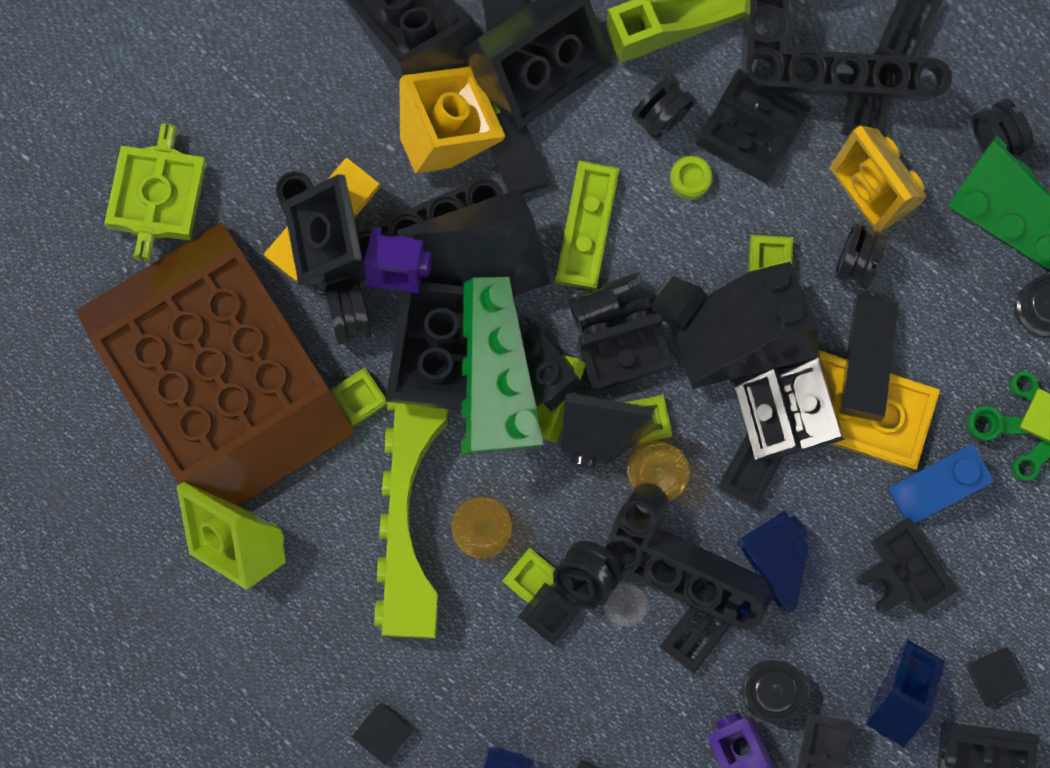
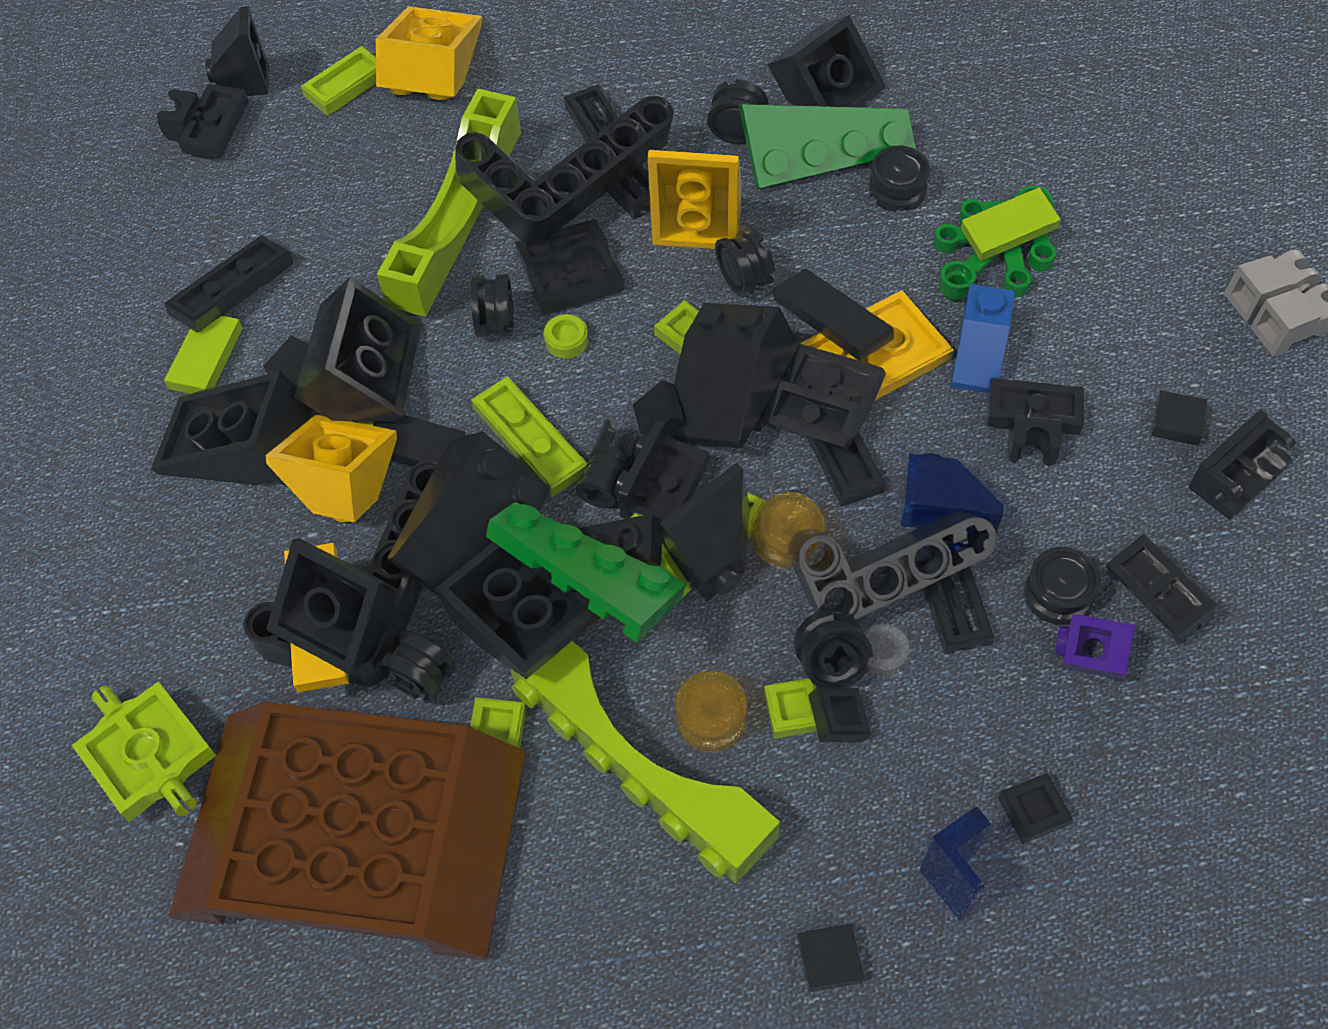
camera: 40 degrees left, 20 degrees down
lime slope [176,482,286,590] -> none
dark purple brick [364,227,432,293] -> none
clear blue slope [865,639,945,747] -> none

